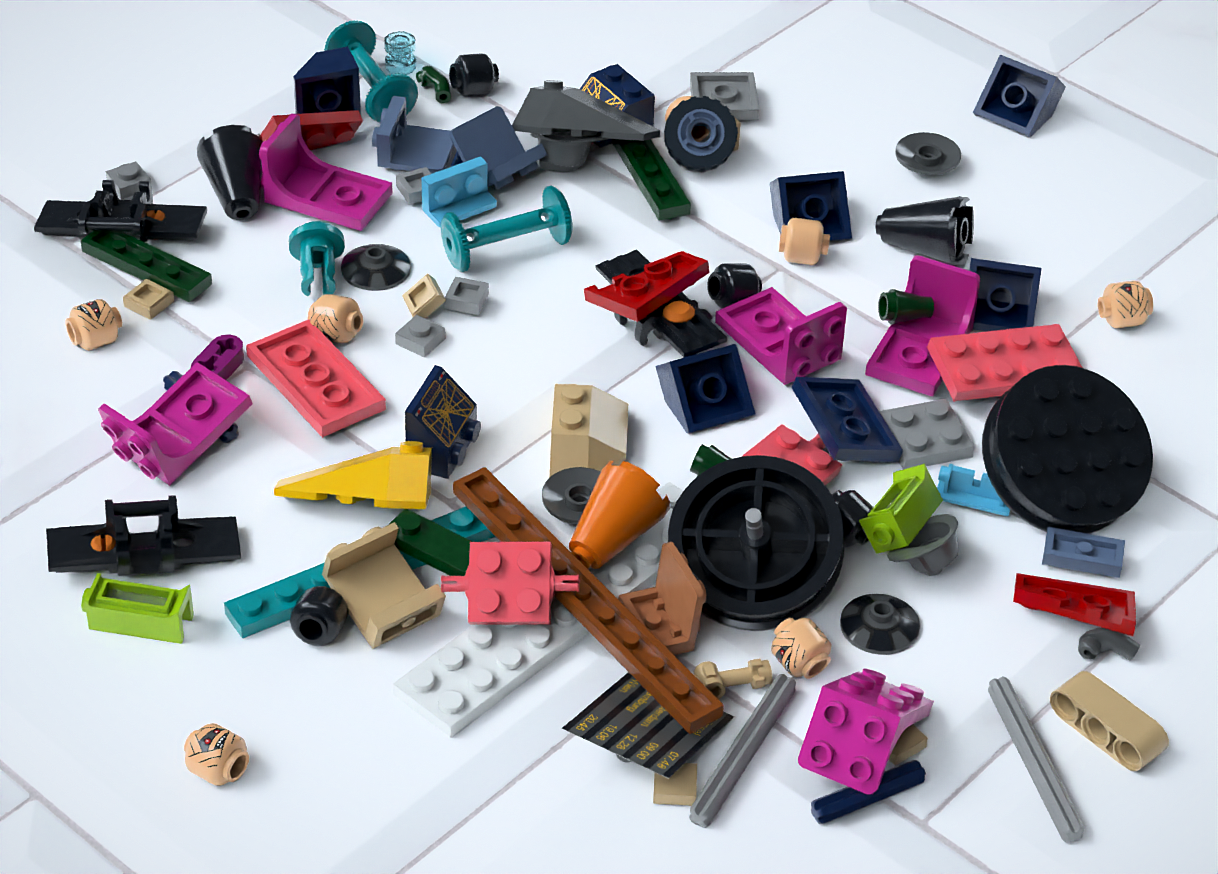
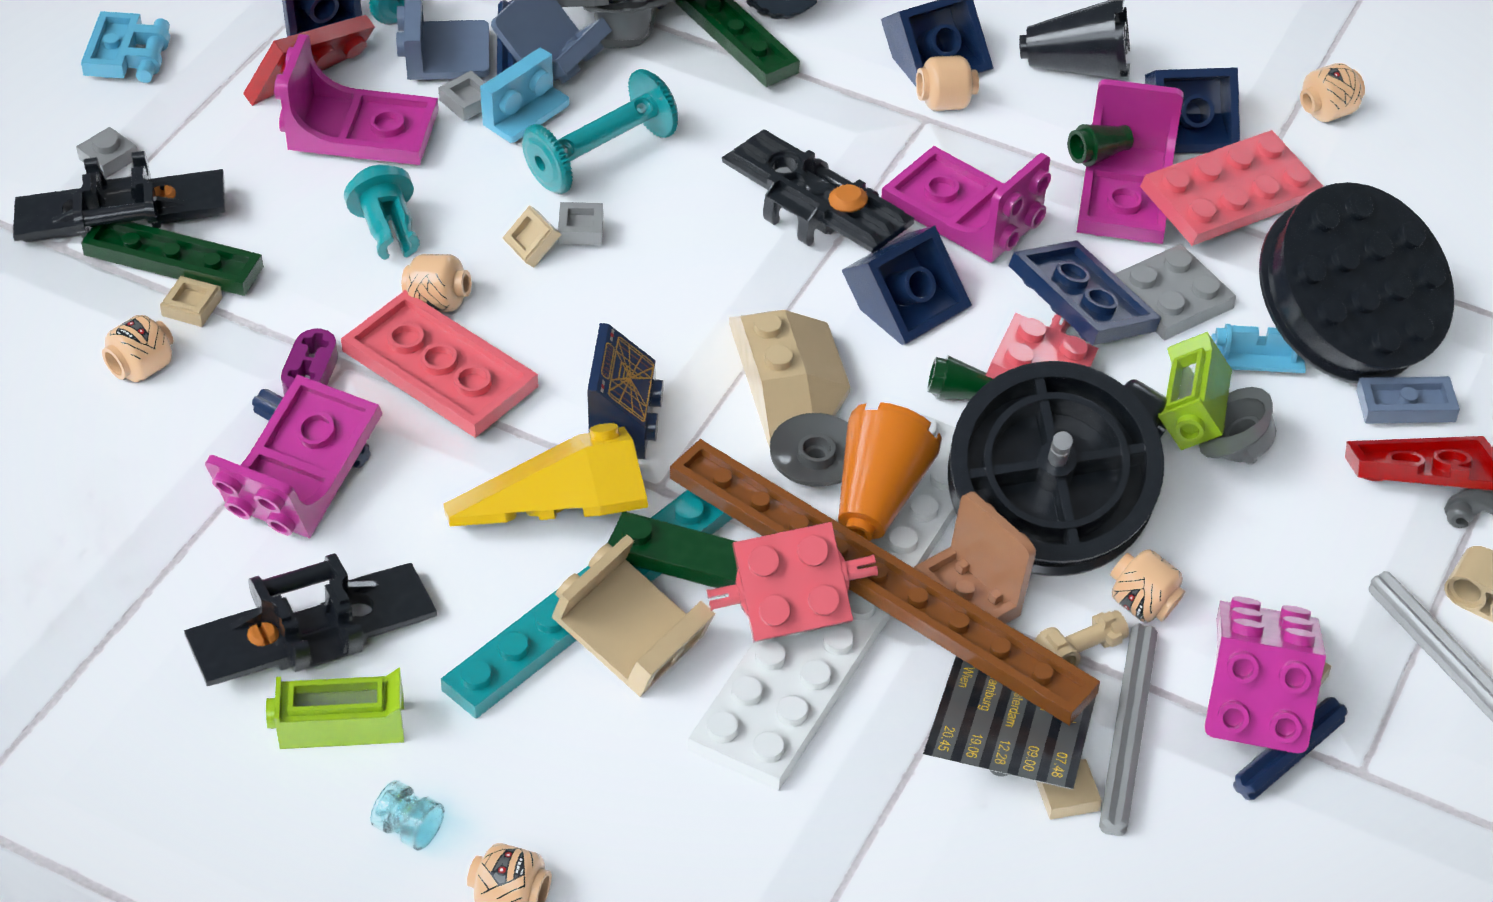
camera: 15 degrees left, 5 degrees up
black cone [196,124,263,221] -> none
black head [290,586,348,646] -> none
dish [341,244,411,291] -> none
light grey plate [395,314,446,358] -> none
red wing [583,251,710,322] -> none
black head [707,263,762,308] -> none
dish [840,594,920,655] -> none
none -> medium azure plate [81,11,171,83]
none -> clear light blue wheel [370,780,445,851]

